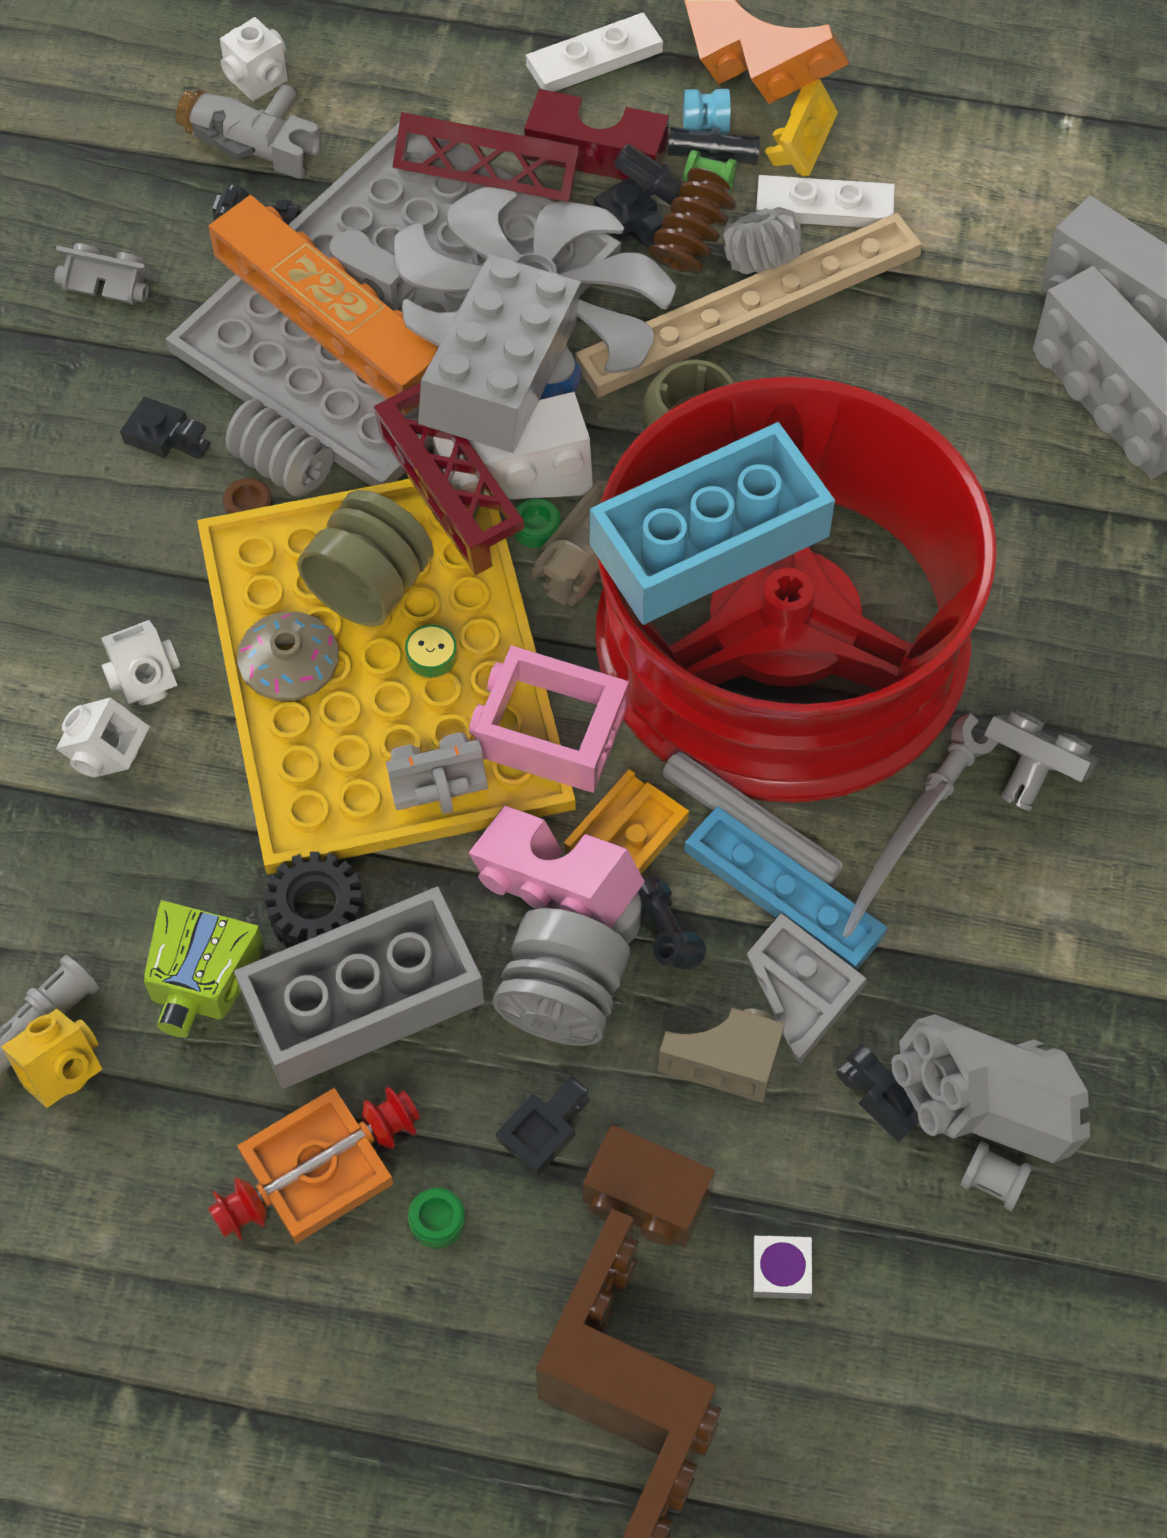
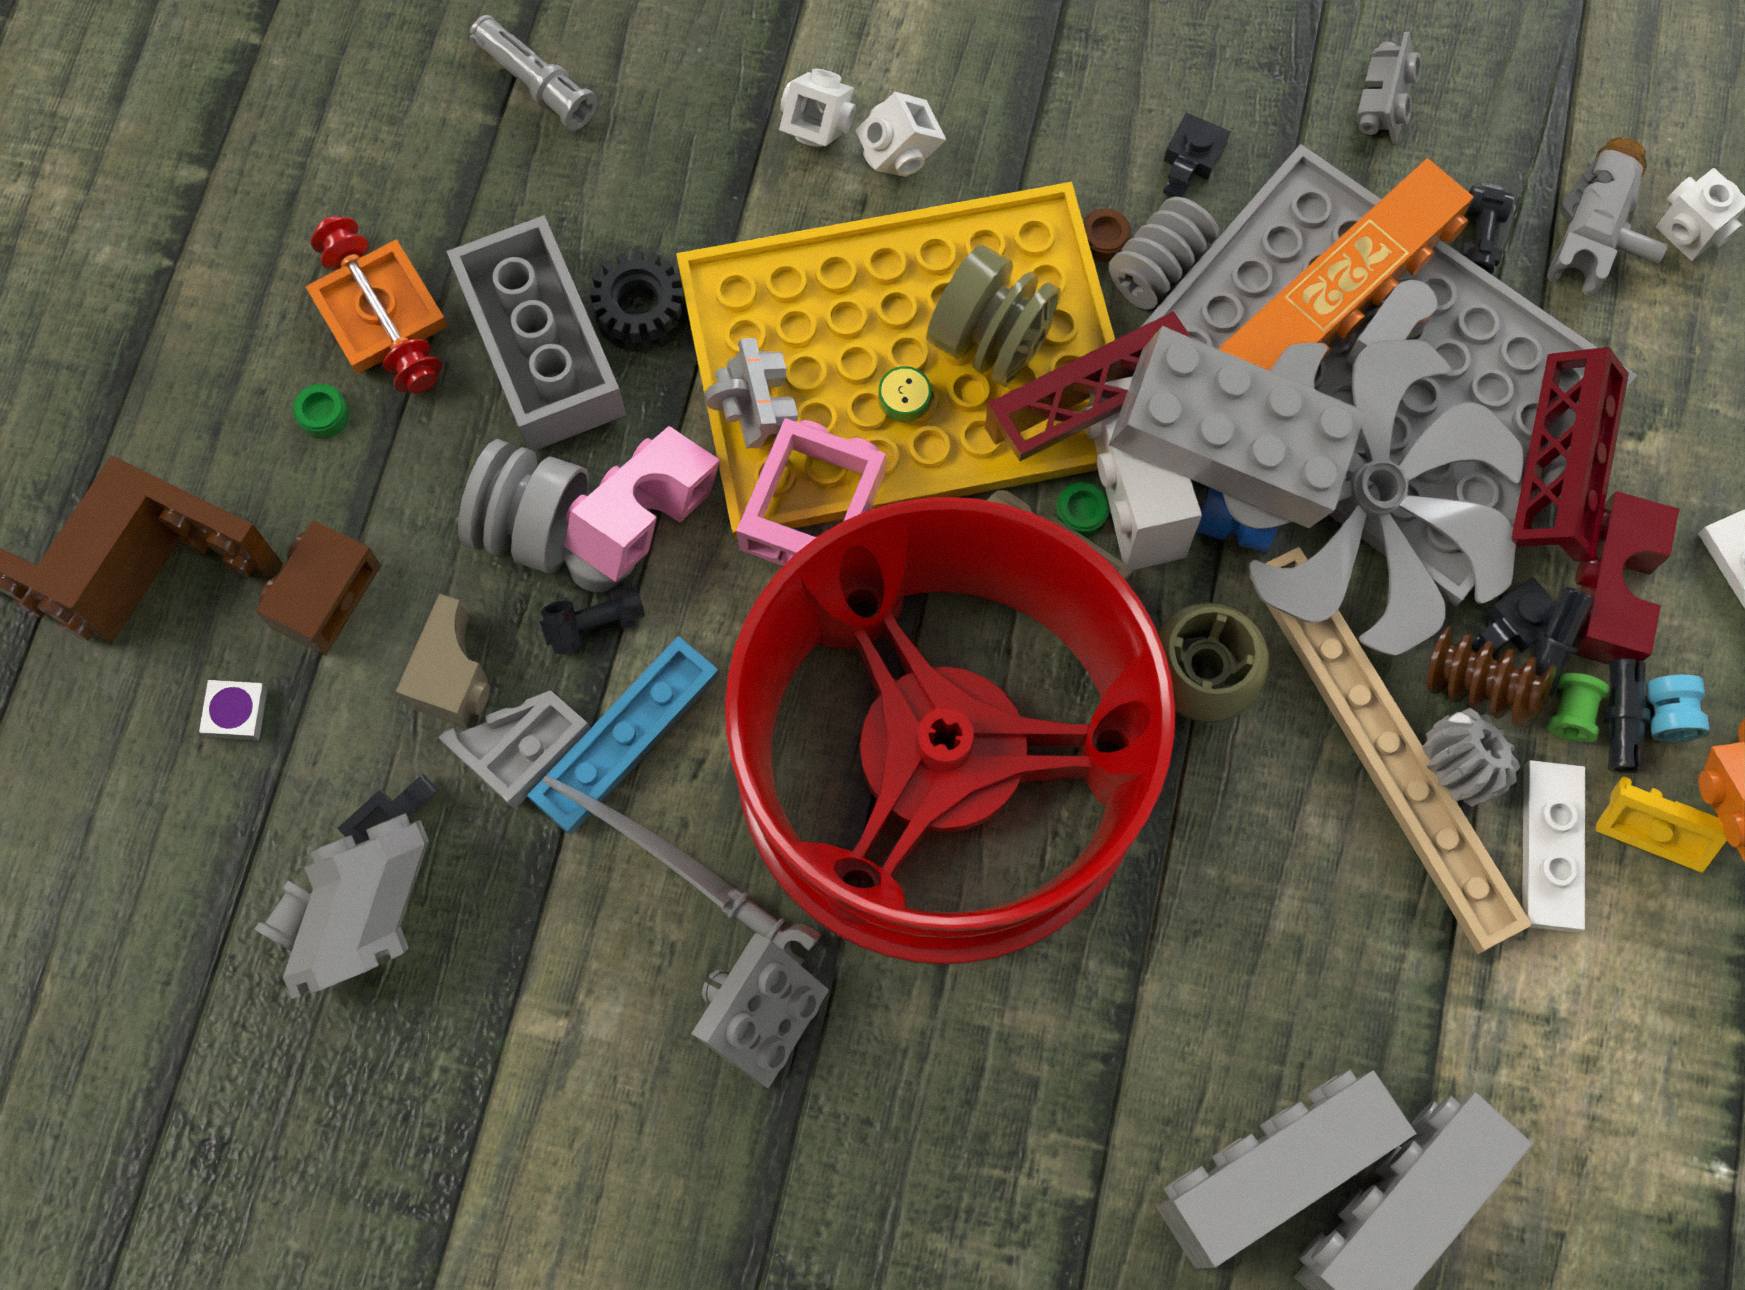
camera: 90 degrees right, 10 degrees up
yellow brick [1,1009,103,1108] -> none
lime torso [144,900,265,1038] -> none
dark tan dish [237,612,339,701] -> none
black plate [495,1076,590,1176] -> none
light orange plate [564,769,689,874] -> none
medium azure brick [590,422,835,625] -> none
light grey axle [662,752,843,885] -> none

